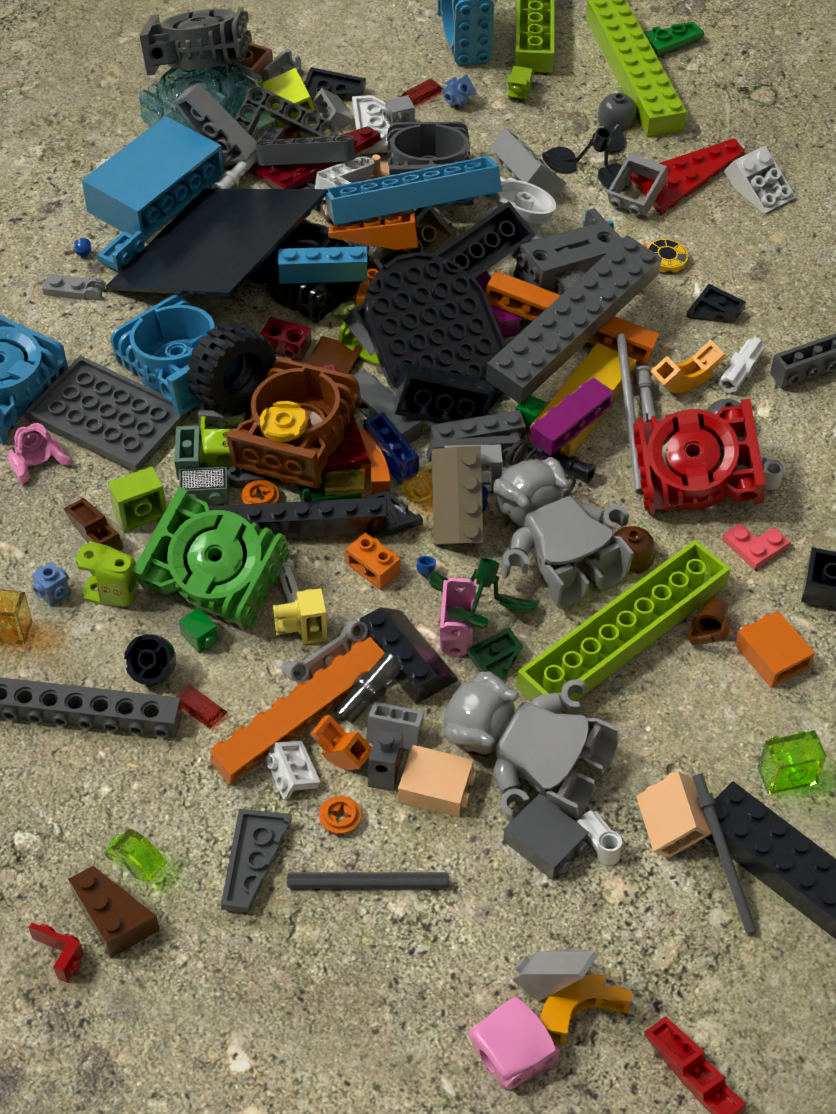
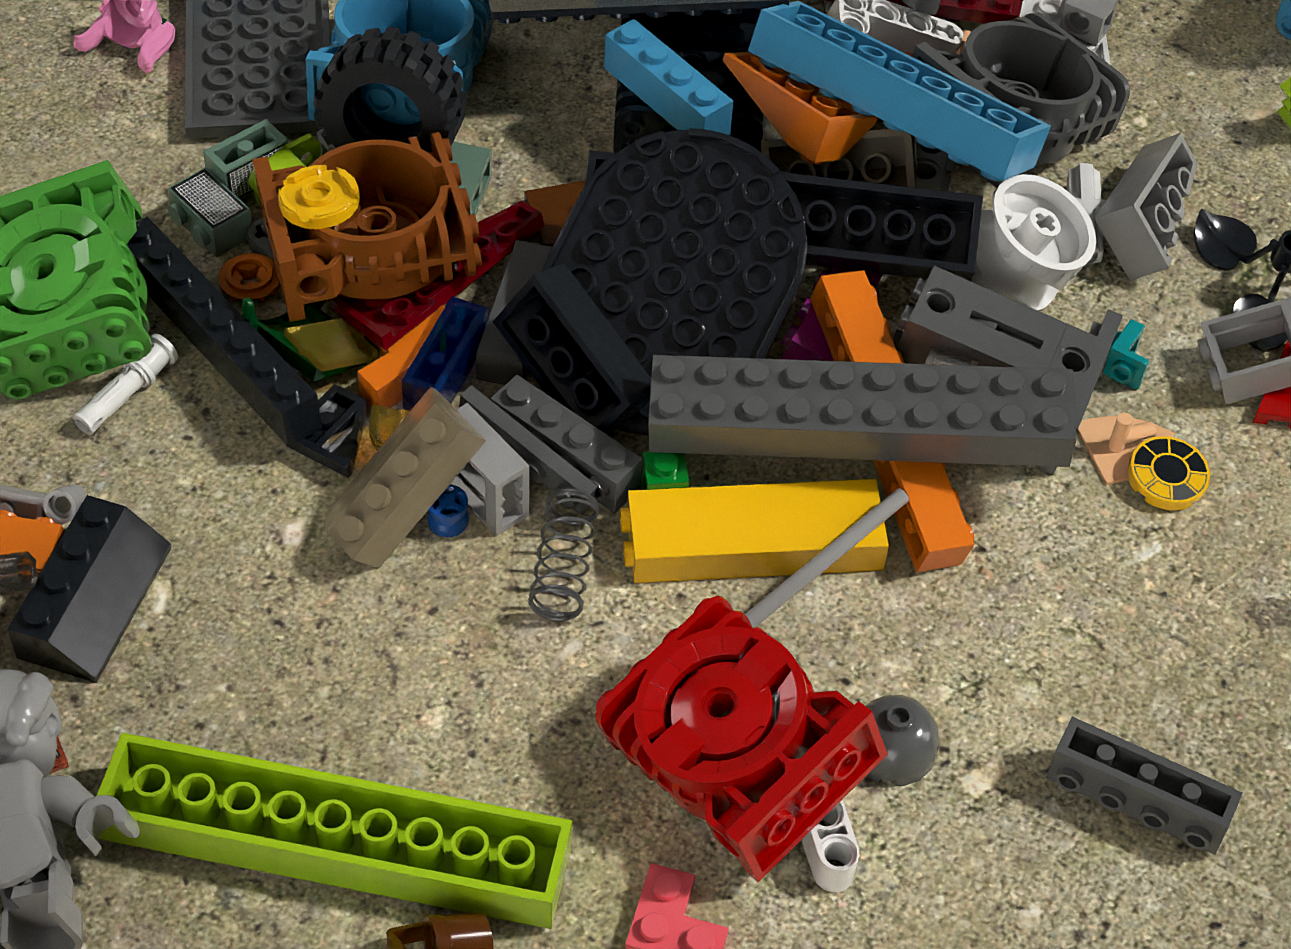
camera: 50 degrees right, 0 degrees up
reddish brown slope [63,498,124,551] -> none
lime brick [108,466,167,532] -> none
dark red brick [260,317,312,361] -> none
light yellow brick [273,588,328,645] -> none
orange brick [345,532,400,590] -> none
clear red tile [401,78,443,106] -> none
blue hinge [416,556,436,576] -> none
dark green plant [429,558,539,629] -> none
bright pink piece [440,578,476,657] -> none
medium blue brick [441,74,477,107] -> none
dark green wing [467,627,523,680] -> none
light grey piece [493,457,634,609] -> none
black pin [527,442,596,484] -> none
magenta brick [530,377,614,456] -> none
reddish brown cylinder [609,526,656,574] -> none
light grey pin [632,366,657,423] -> none
light orange arch [650,340,727,393] -> none
black wing [687,284,746,322] -> none
white piece [719,337,765,394] -> none

